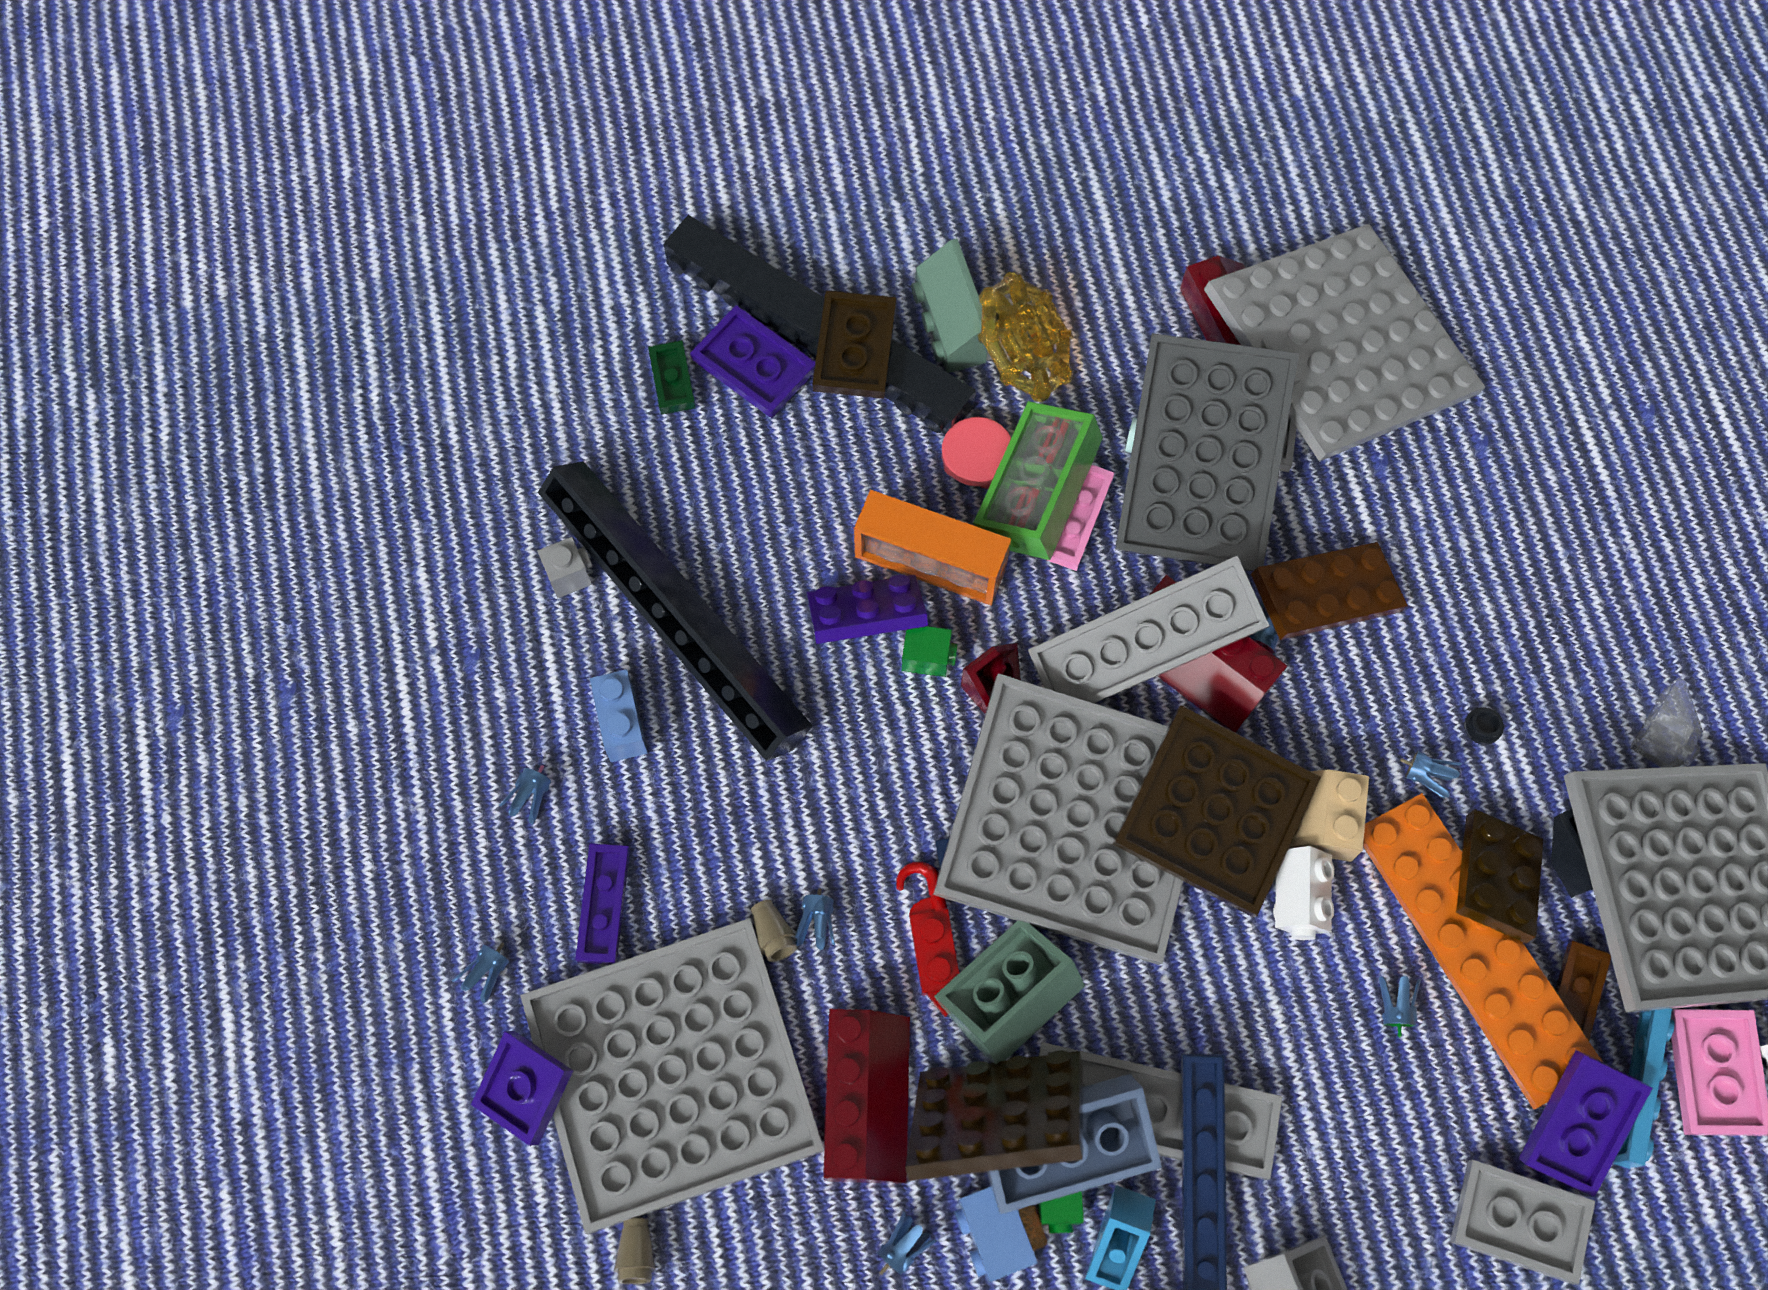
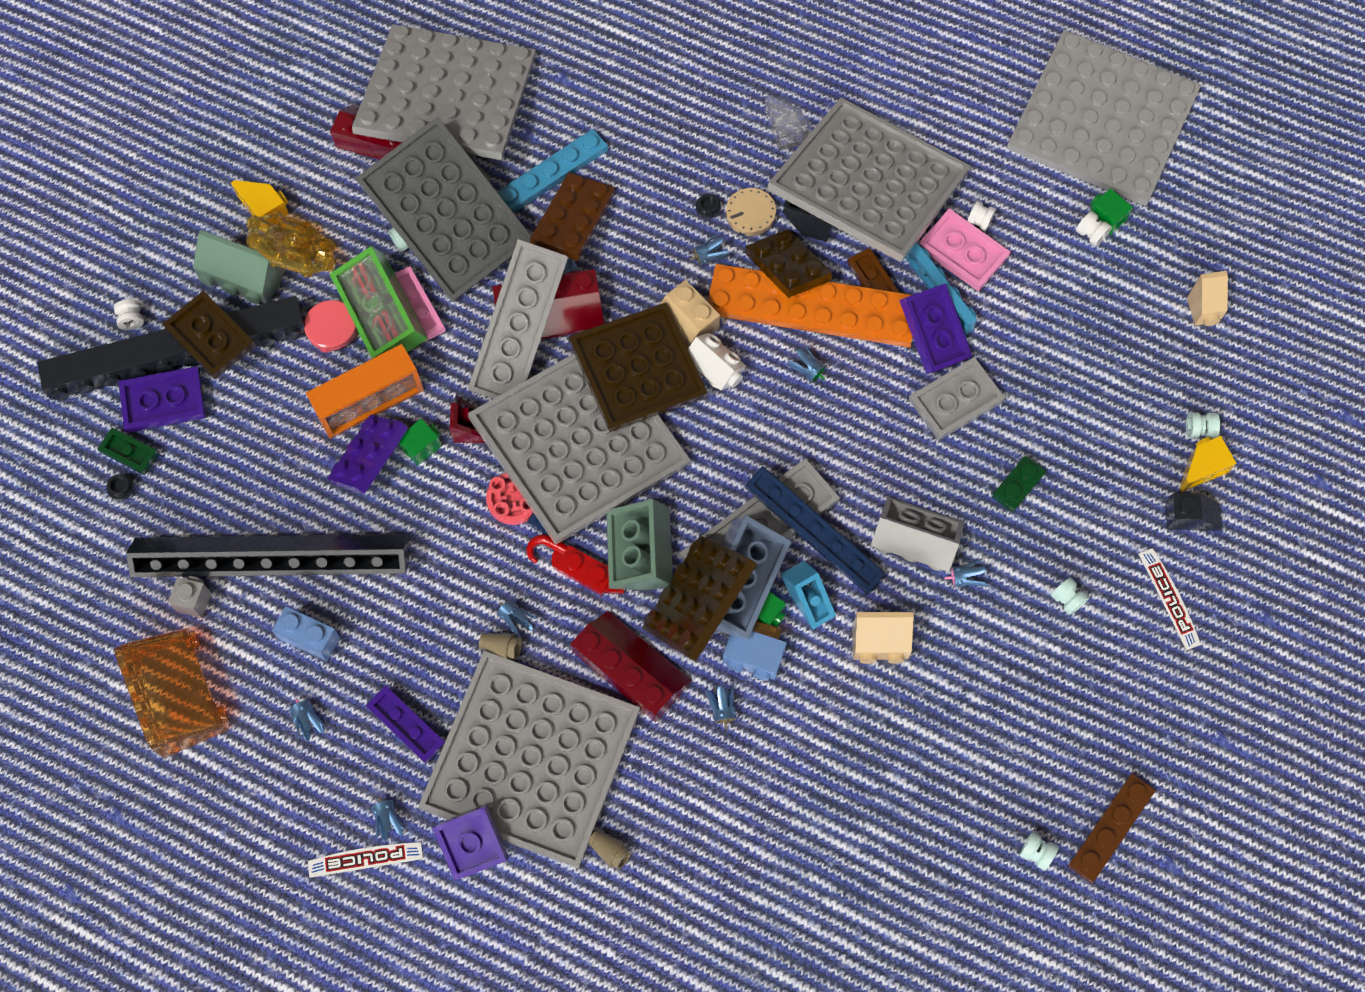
camera: 50 degrees left, 0 degrees up
none -> black plate [106,474,134,501]
none -> white wheel [114,299,144,330]
none -> clear orange windscreen [114,628,229,758]
none -> yellow slope [231,180,289,230]
none -> sticker [308,842,423,878]
none -> coral tile [486,473,533,525]
none -> dark azure plate [497,129,608,214]
none -> tan tile [726,188,776,236]

